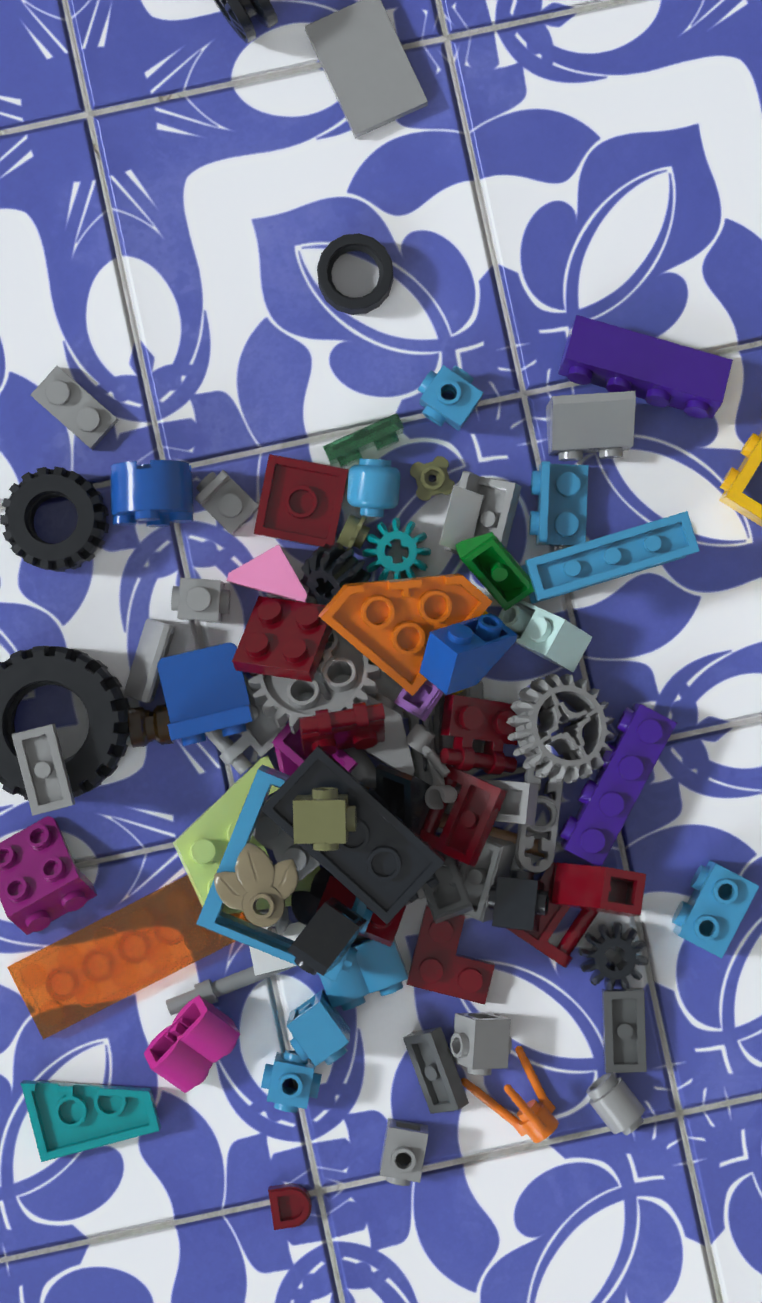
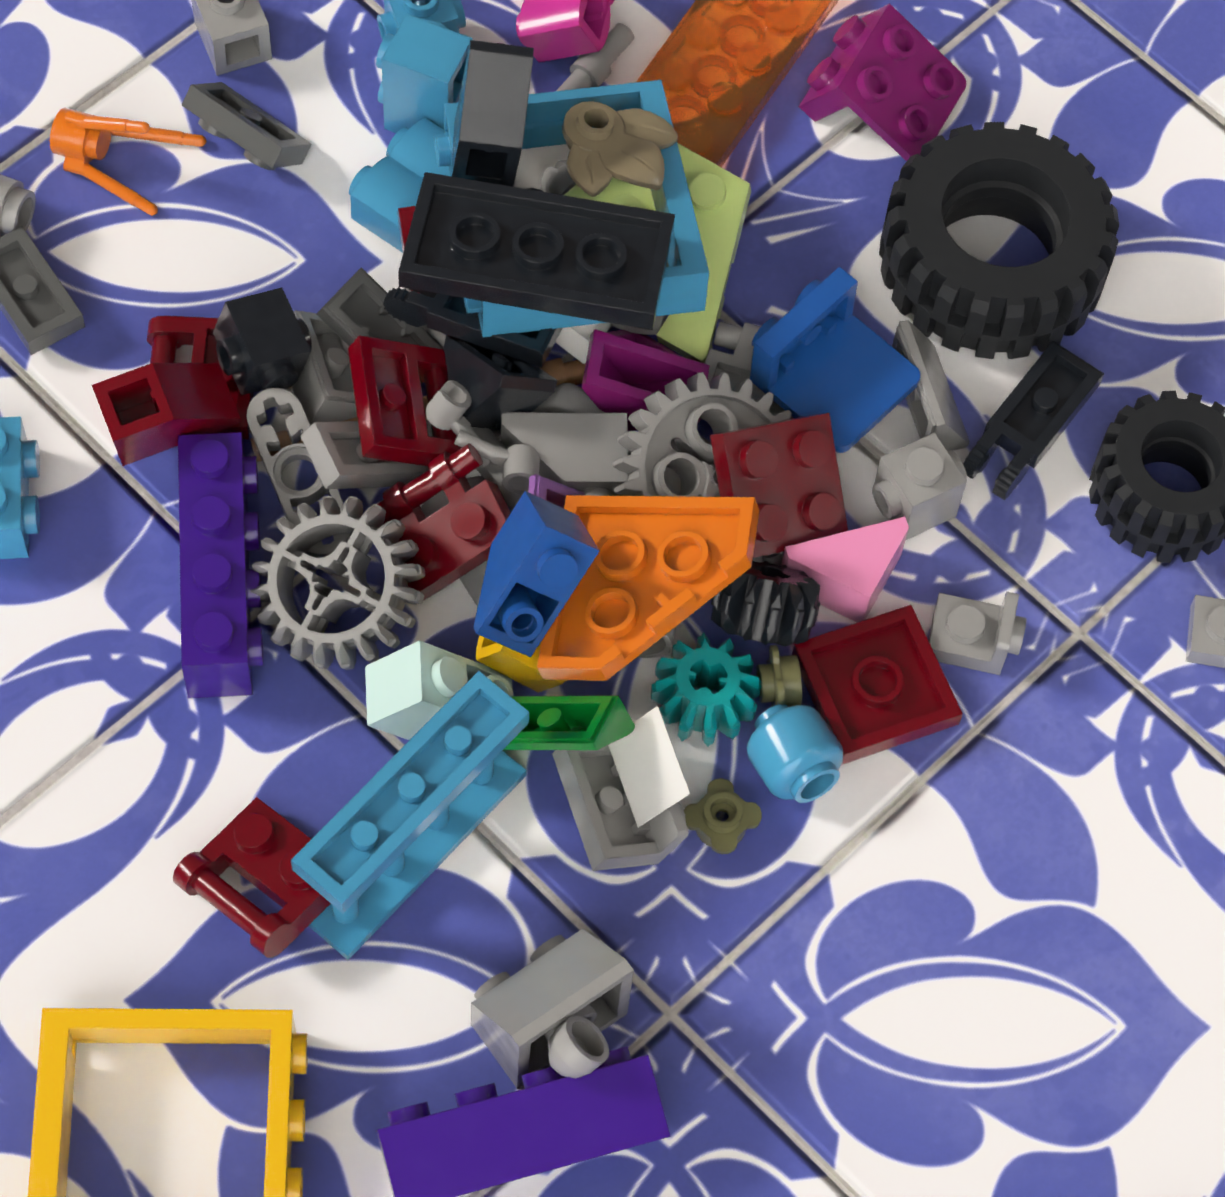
camera: 145 degrees right, 25 degrees down
light grey plate [11,724,75,816] -> none
blue brick [110,460,194,527] -> none
dark brown wheel [128,704,174,748] -> none
olive brick [293,787,357,851] -> none
dark red plate [299,702,385,756] -> none
black tyre [317,233,393,315] -> none
clear green plate [323,413,404,468] -> none
dark red plate [406,905,495,1005] -> none
dark azure brick [418,365,483,431] -> none
light grey brick [450,1012,512,1076] -> none
dark azure bracket [529,461,589,546] -> none
black gear [578,921,648,992] -> none
none -> dark red plate [173,797,331,958]
none -> light grey hinge [548,1015,609,1079]
none -> black hinge [963,341,1104,500]

